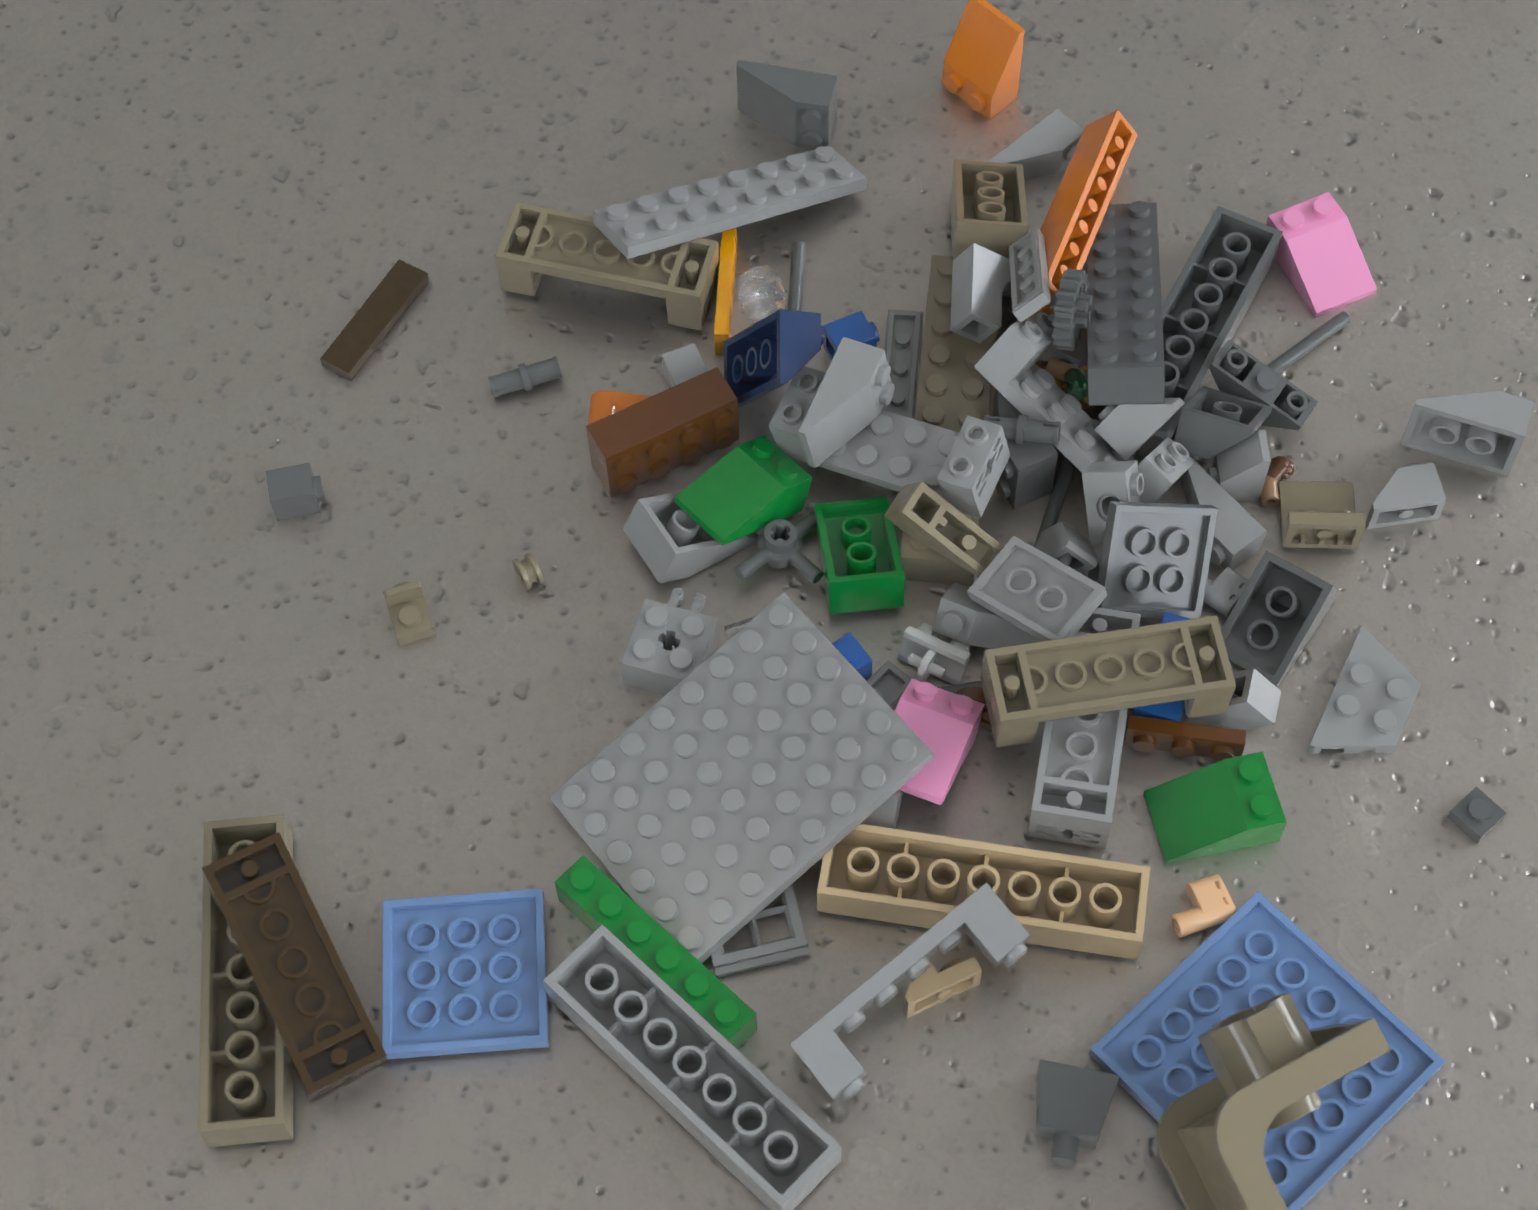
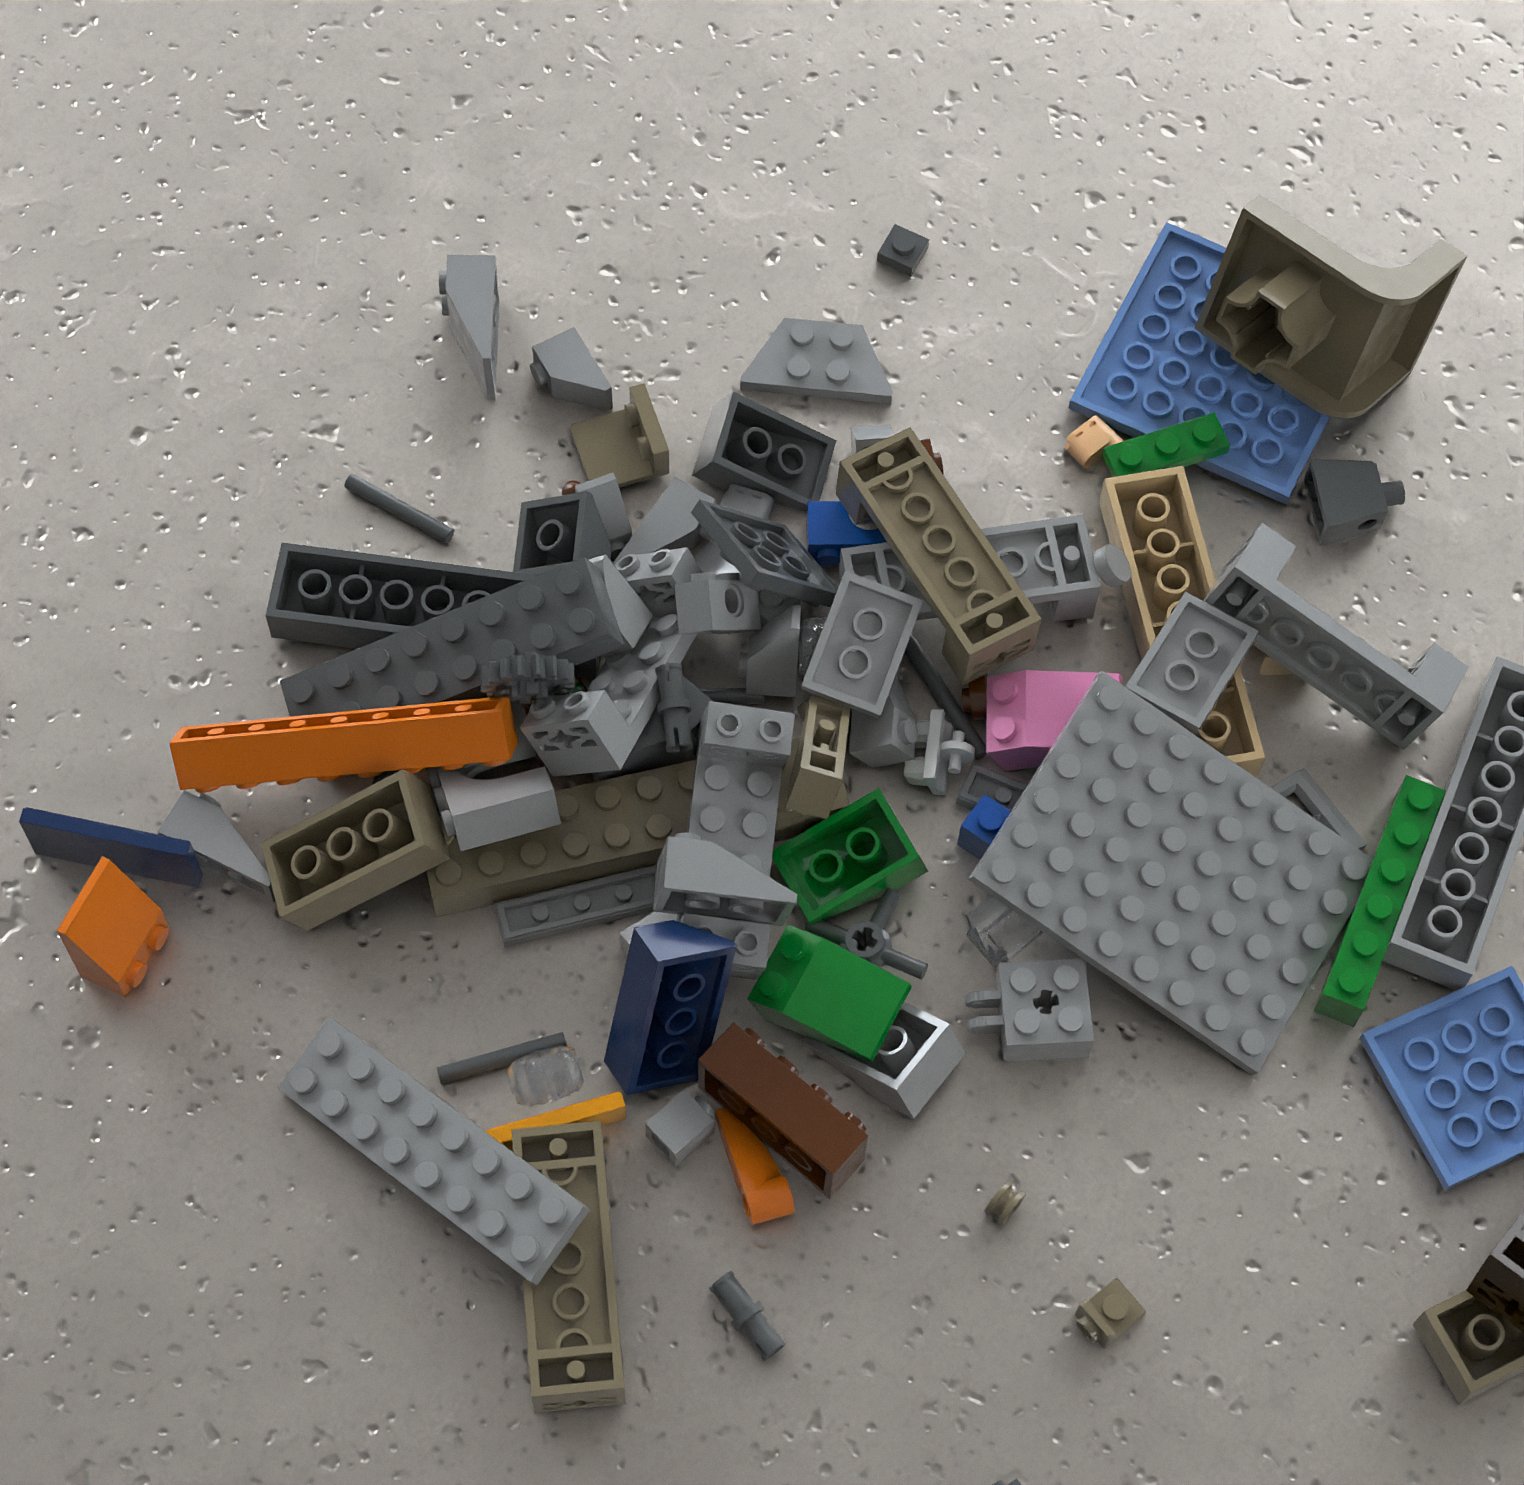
camera: 115 degrees left, 5 degrees up
dark grey slope [736,60,837,150] -> none
blue brick [823,311,880,361] -> none
light grey tile [1008,228,1051,322] -> none
green slope [1143,751,1287,865] -> none
dark grey slope [1209,339,1318,430] -> none
bright pink slope [1266,192,1377,317] -> none
none -> dark blue tile [19,807,203,888]
none -> light grey tile [1094,544,1131,587]
none -> green plate [1102,412,1230,477]
none -> light grey plate [1125,591,1259,735]

